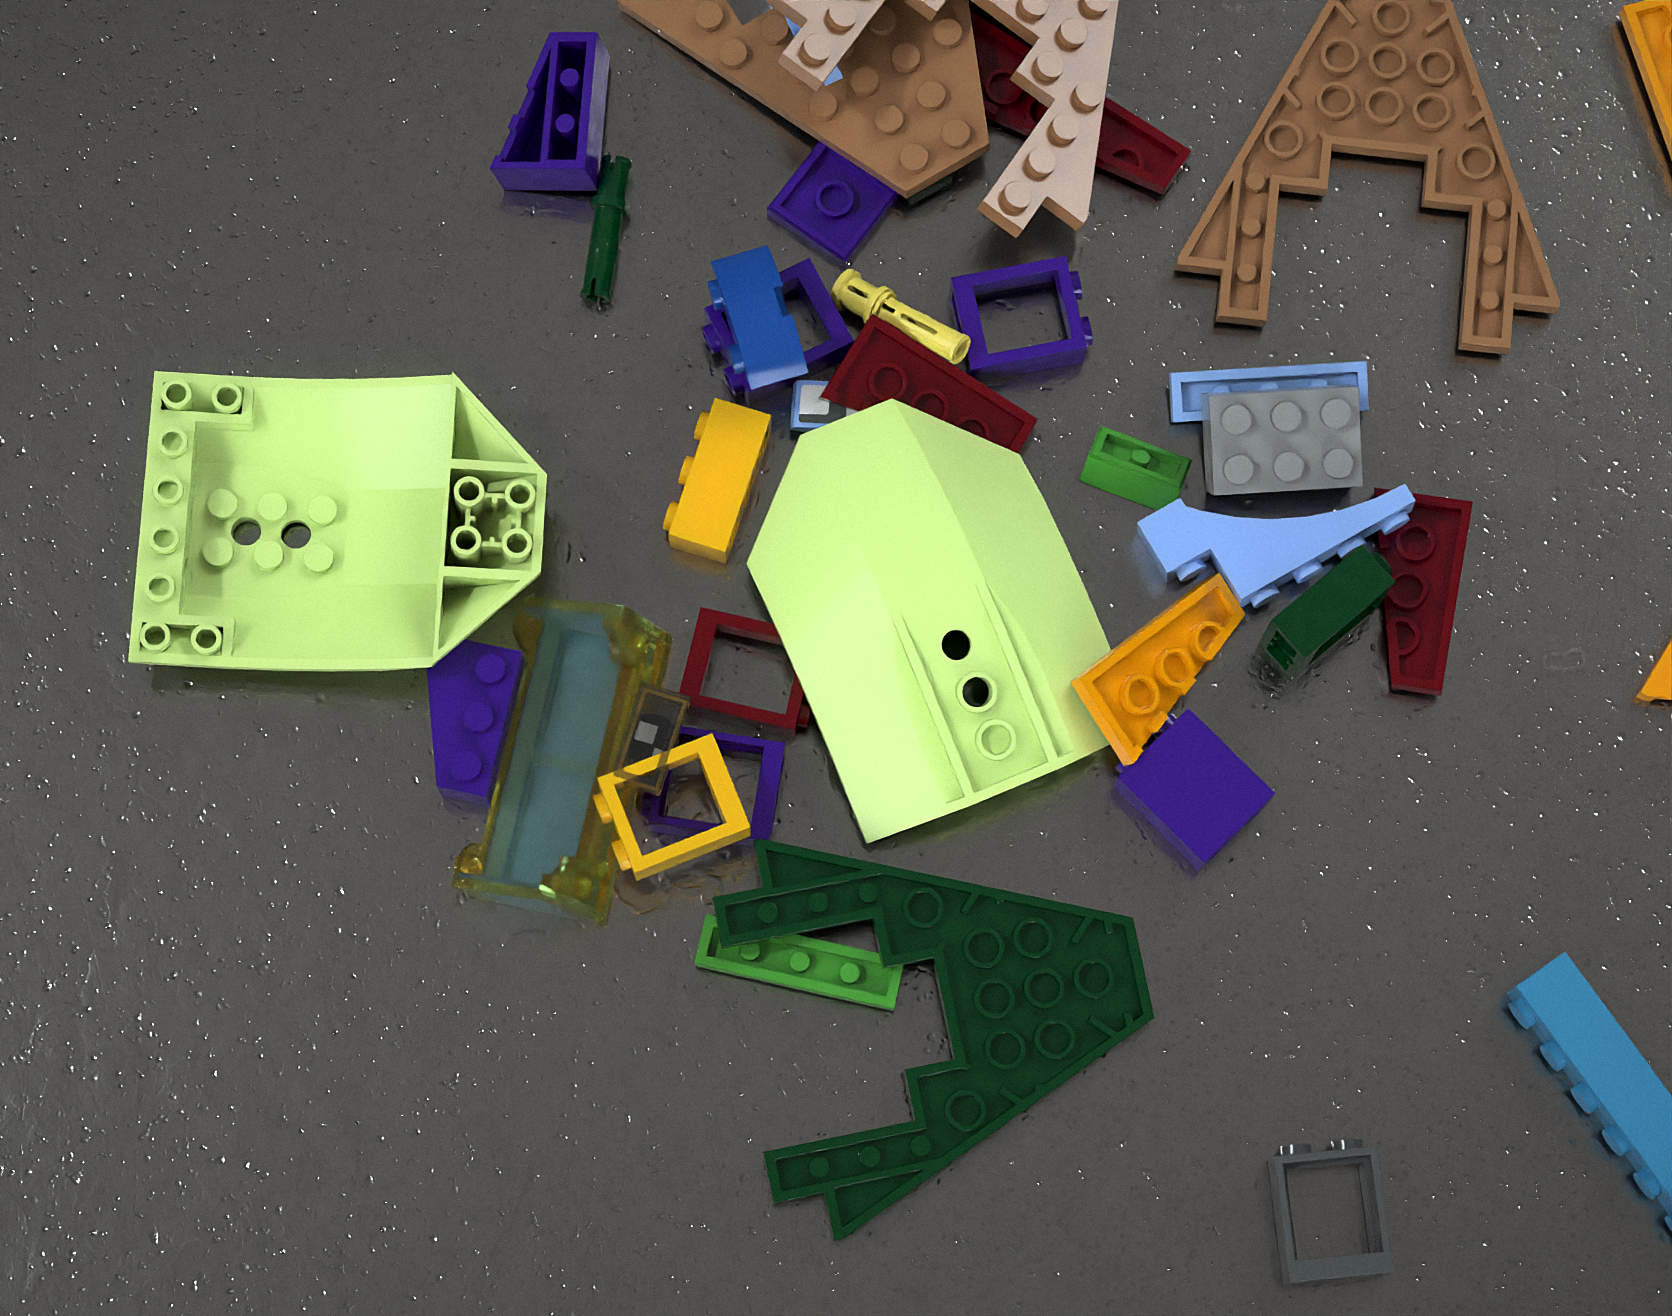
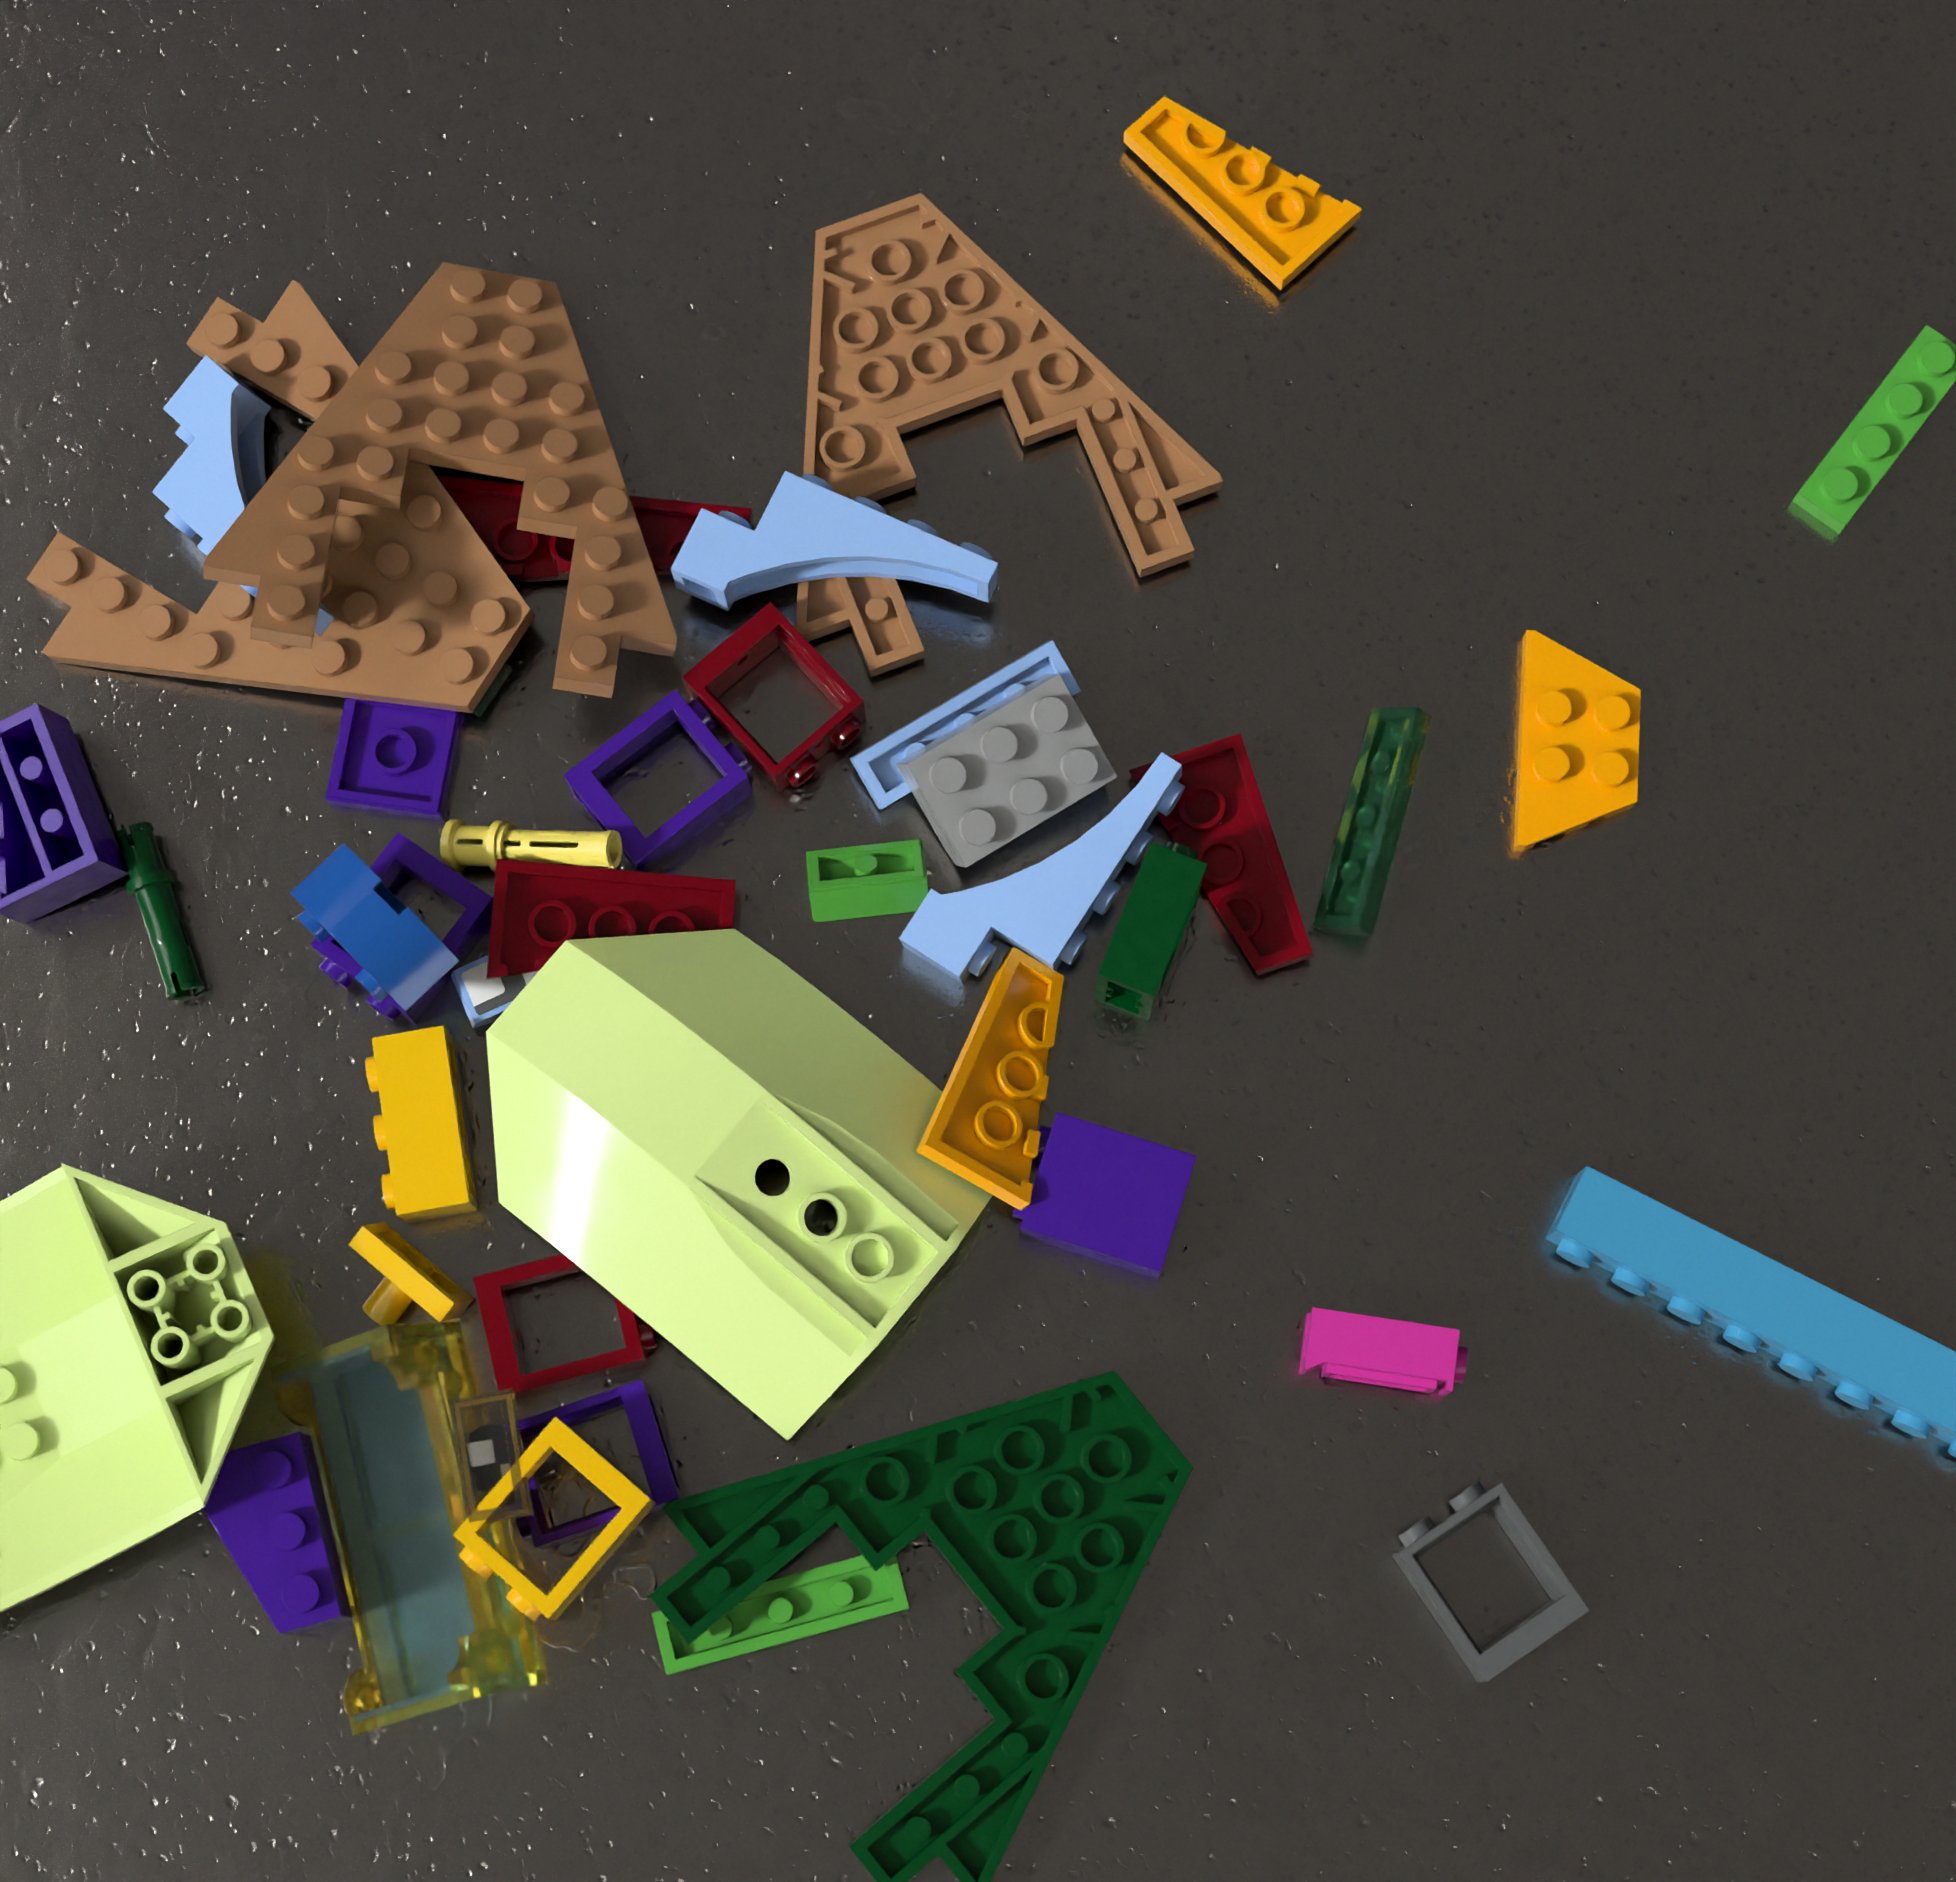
camera: 25 degrees left, 0 degrees up
none -> yellow tile [348,1222,474,1328]
none -> light blue arch [671,471,998,611]
none -> dark red window [682,602,866,793]
none -> dark pink window [1299,1307,1468,1397]
none -> clear green plate [1313,707,1432,936]

